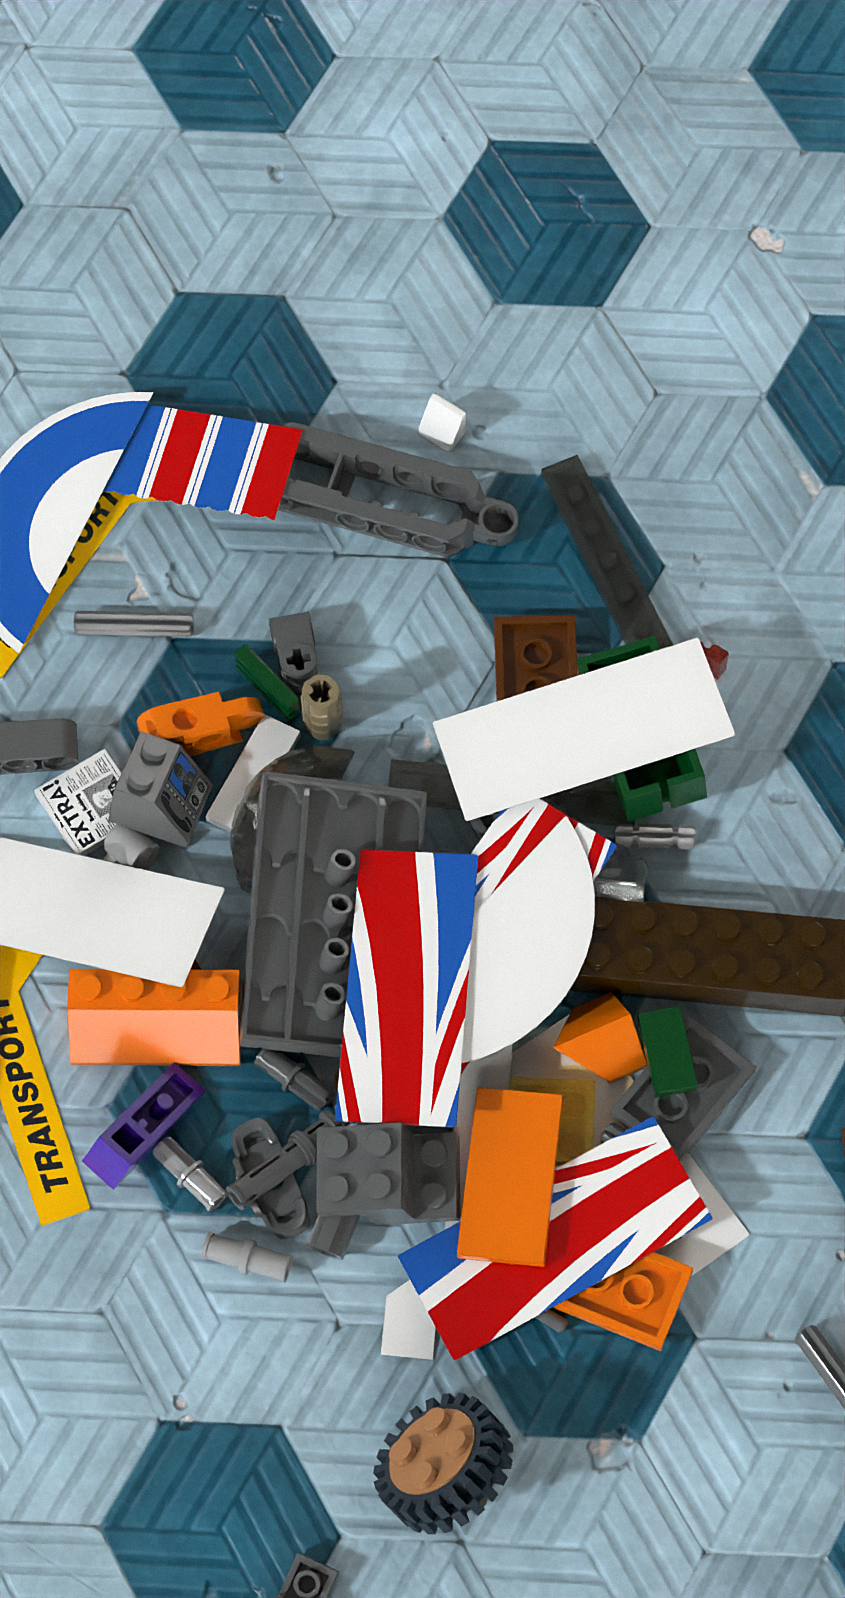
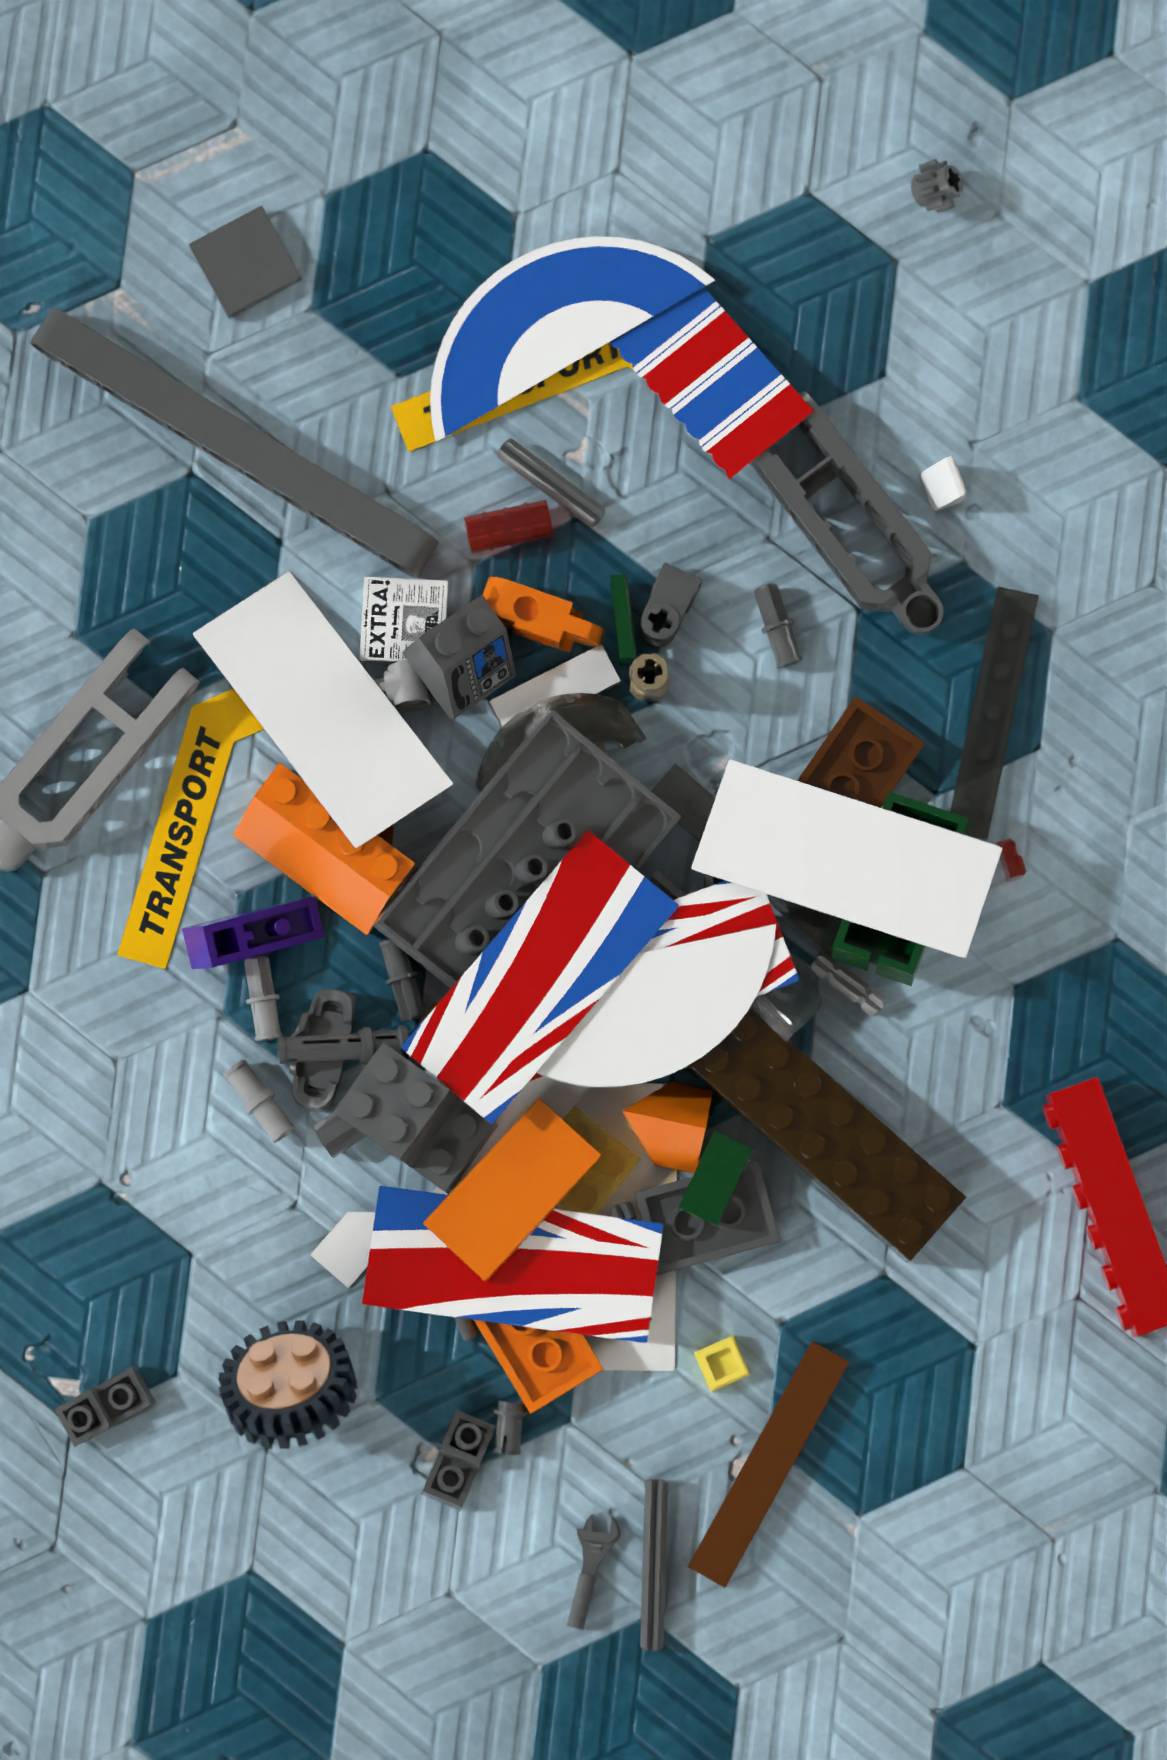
camera: 30 degrees right, 15 degrees up
none -> dark grey slope [421,1410,496,1511]
none -> clear red axle [464,500,553,553]
none -> dark grey pin [493,1400,528,1455]
none -> dark grey piece [567,1514,621,1630]
none -> light yellow tile [694,1336,750,1392]
none -> dark grey axle [754,583,802,668]
none -> dark grey gear [911,159,963,213]

